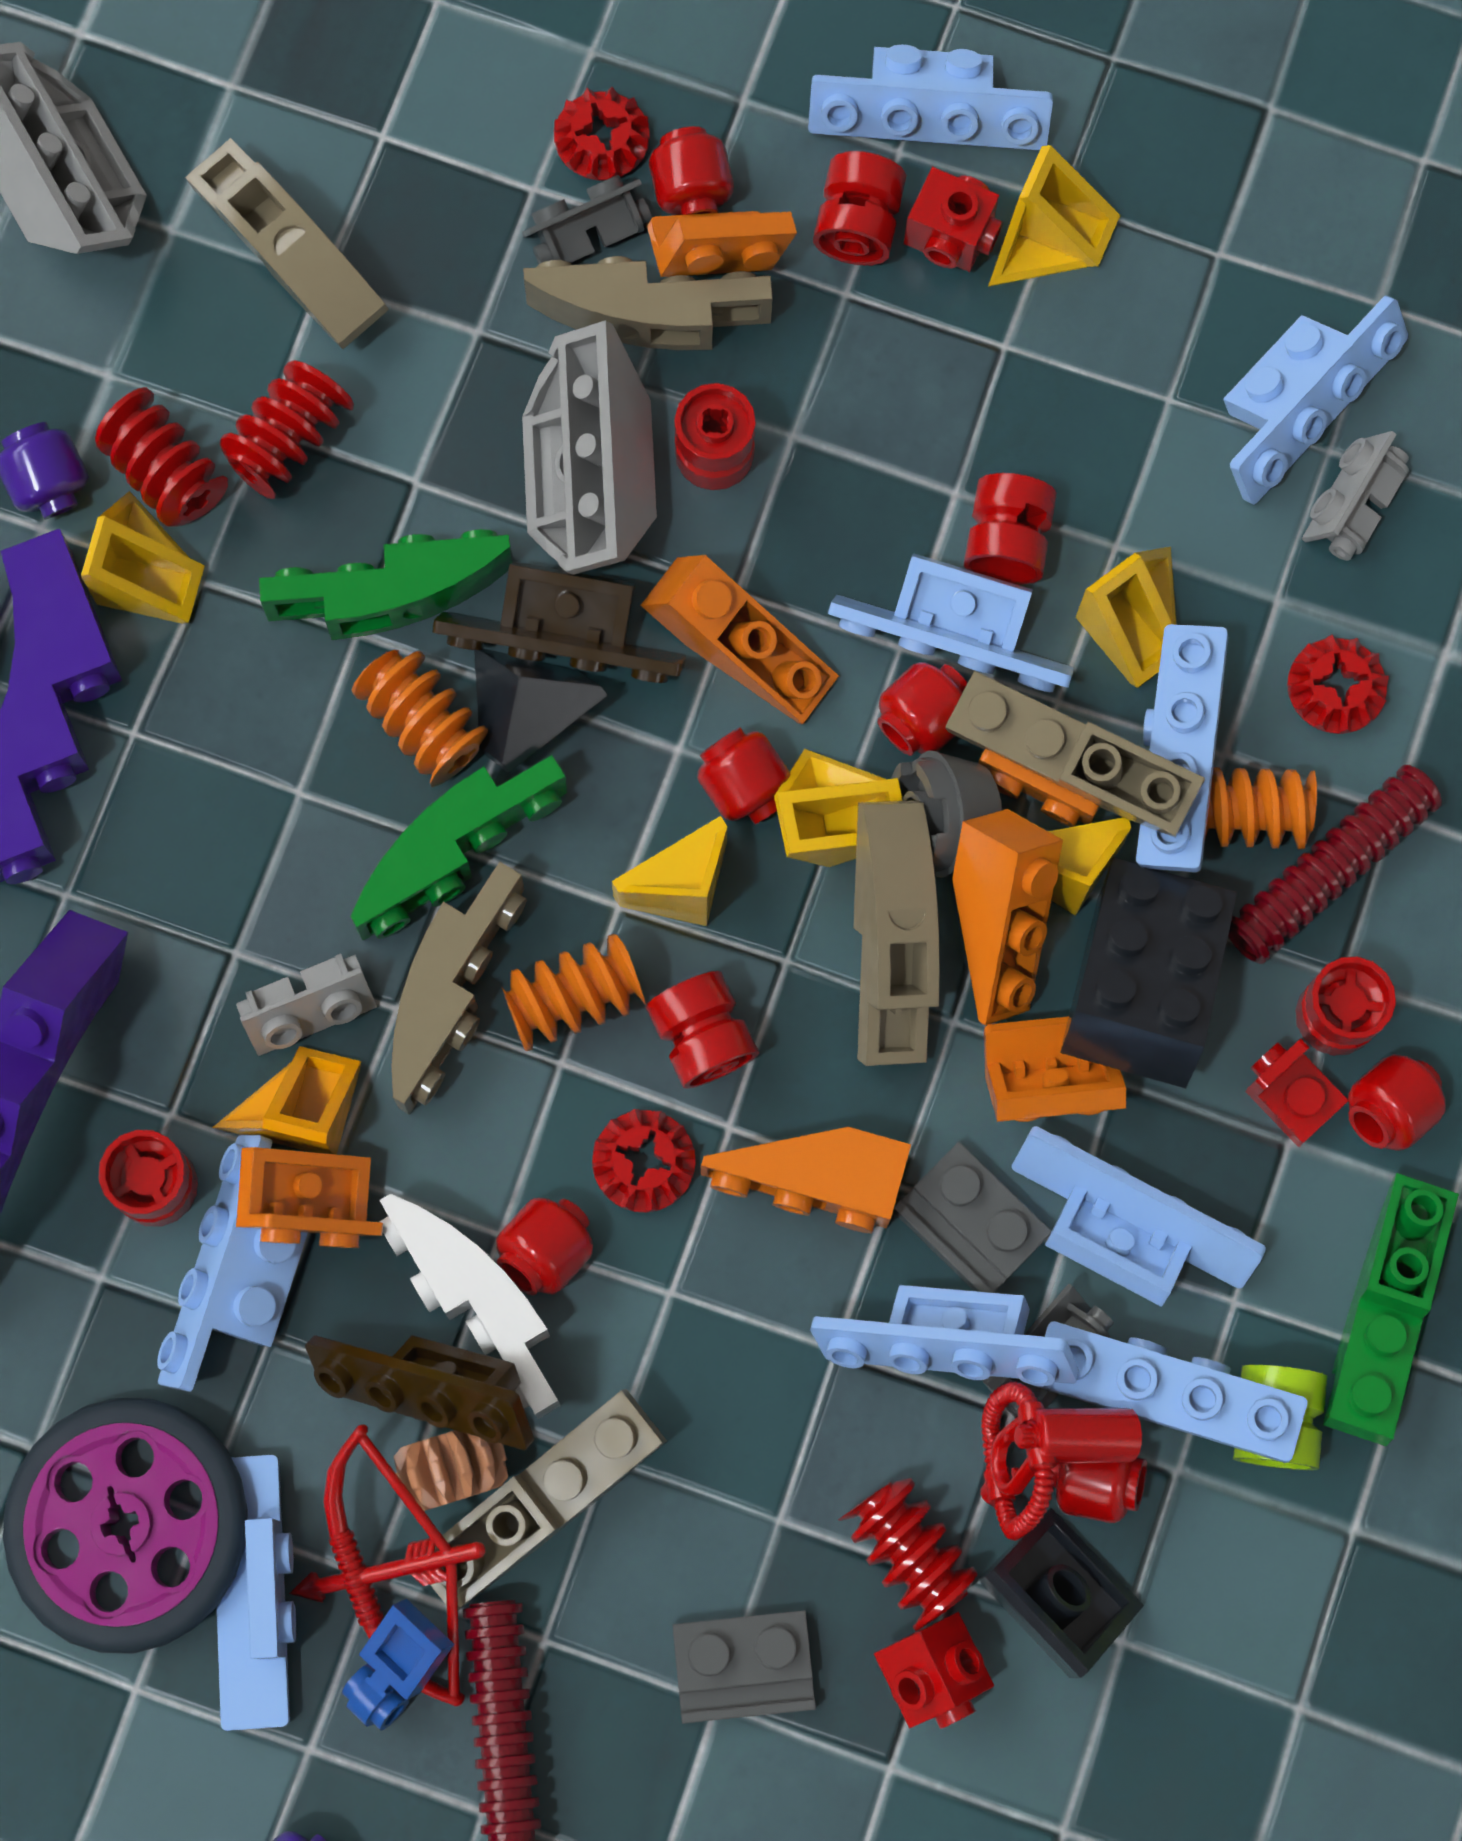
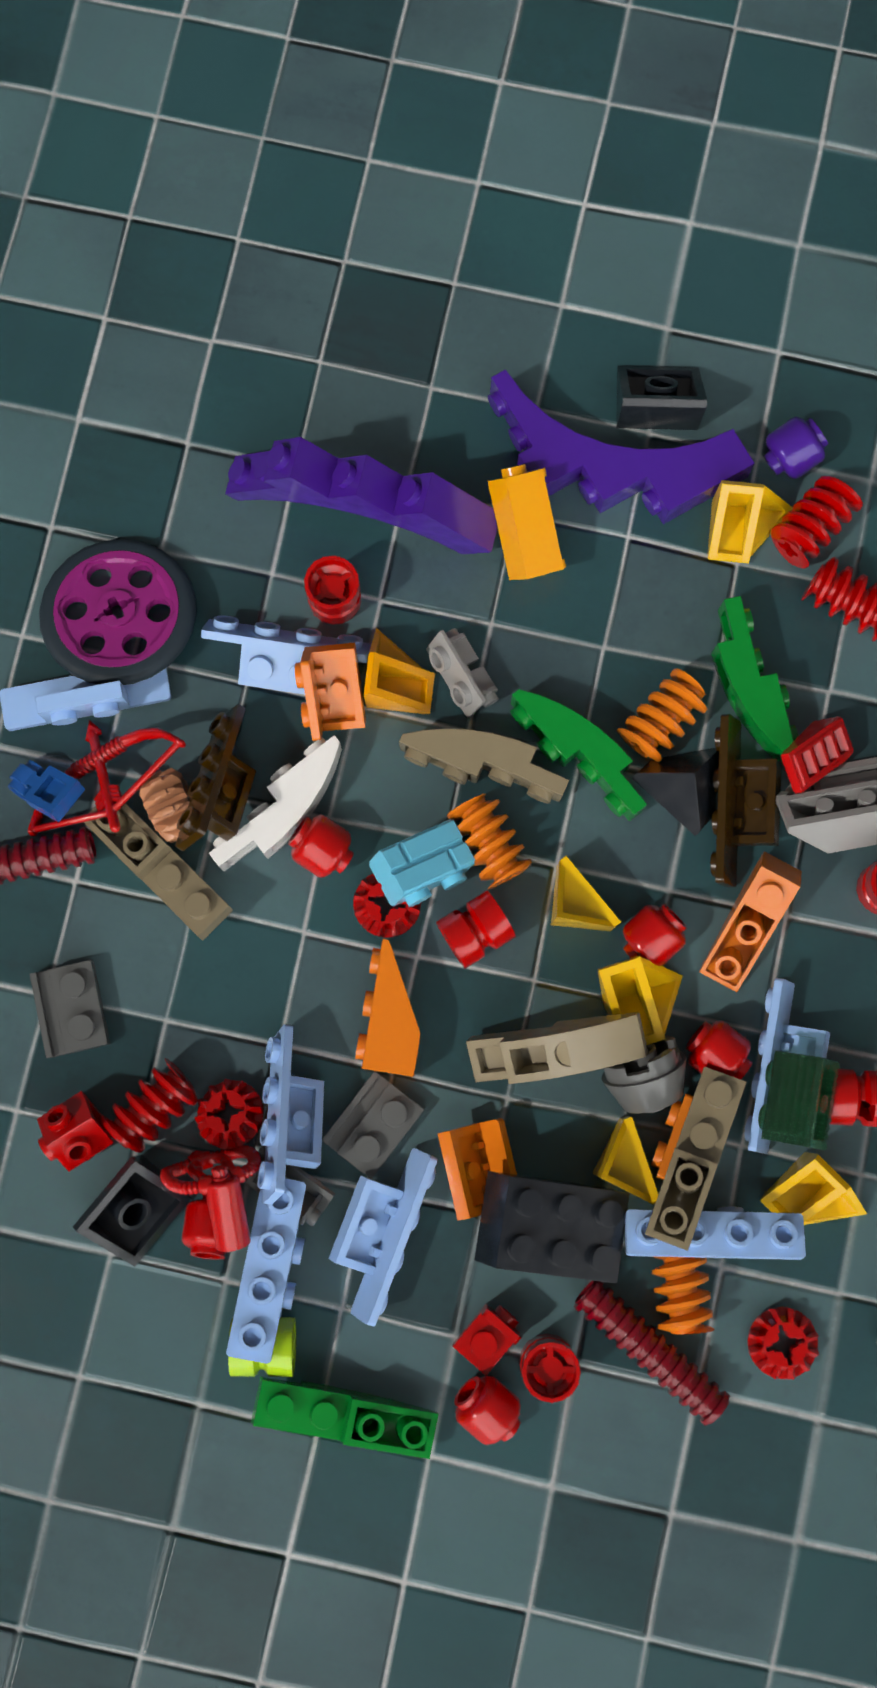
camera: 85 degrees right, 5 degrees up
orange slope [952,809,1063,1026] -> none
none -> red gear [194,1079,264,1149]
none -> medium azure brick [369,819,475,907]
none -> light orange brick [487,464,566,580]
none -> clear green brick [758,1051,840,1151]
none -> red slope [781,716,854,794]

